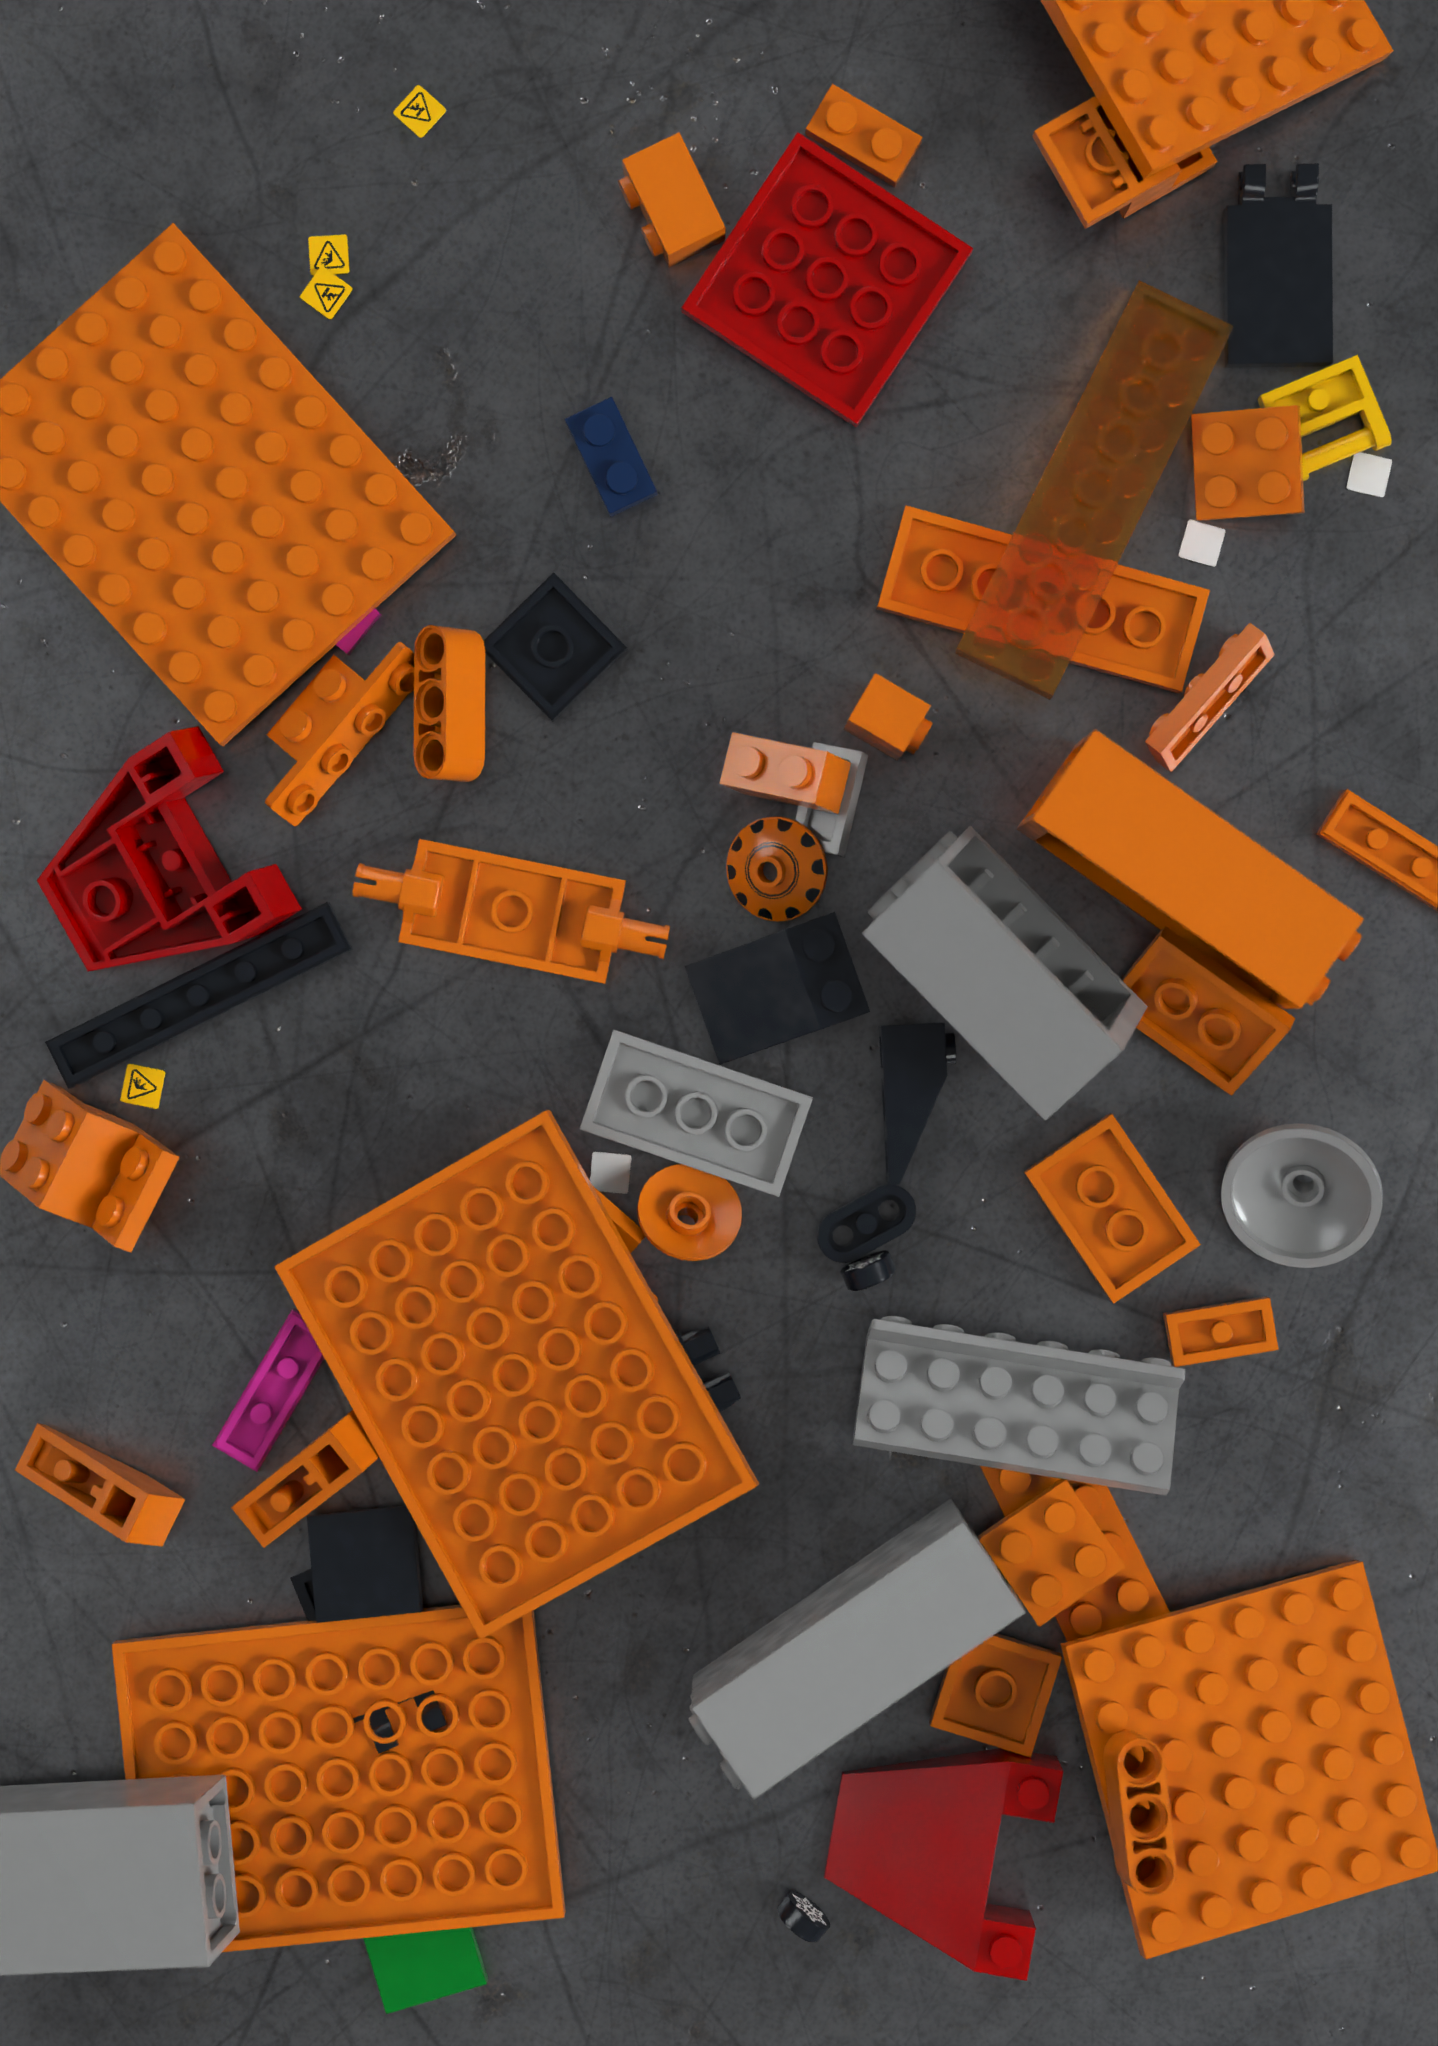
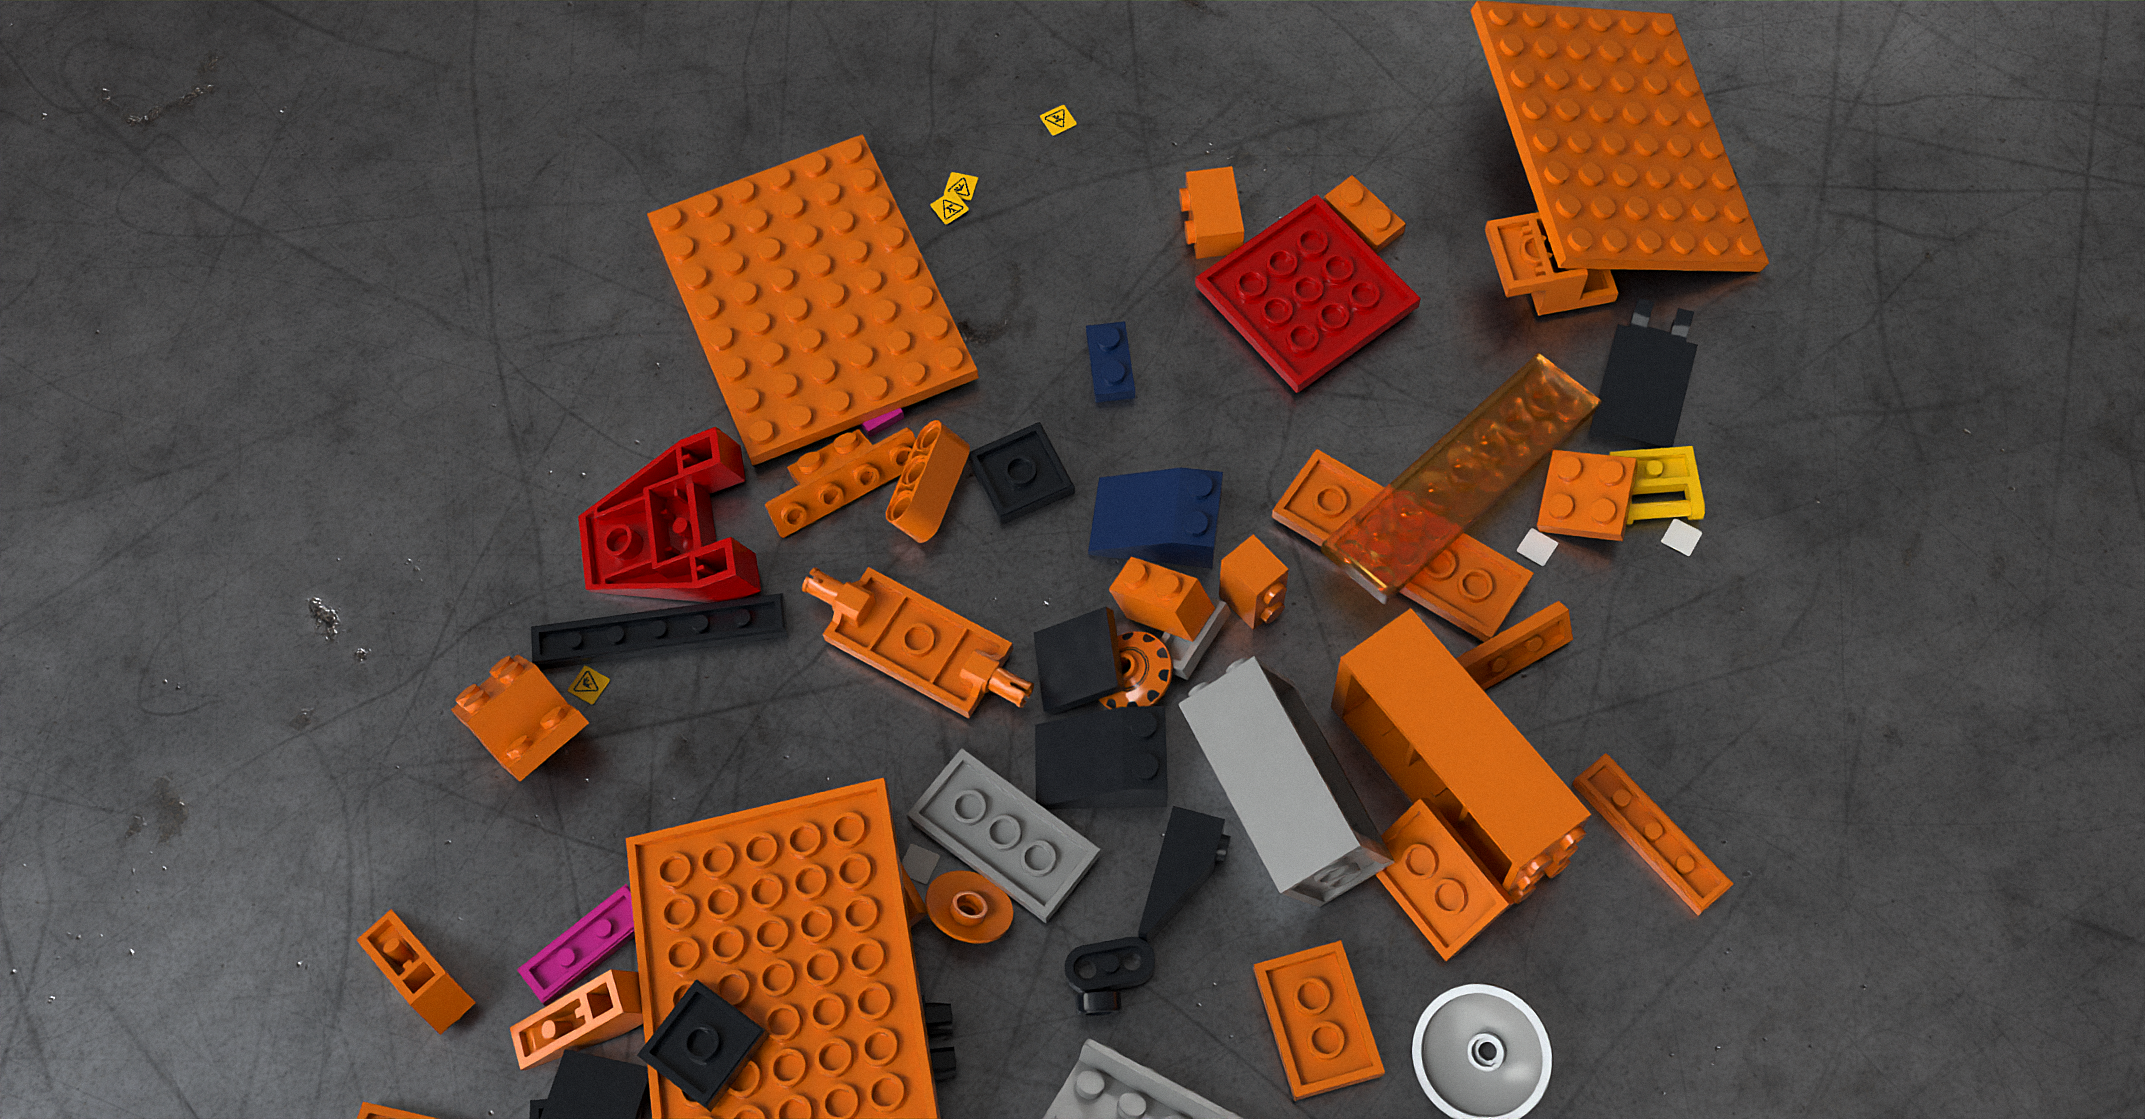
camera: 20 degrees right, 25 degrees down
none -> black tile [637,979,770,1112]
none -> black tile [1033,607,1125,715]
none -> dark blue slope [1088,467,1223,569]

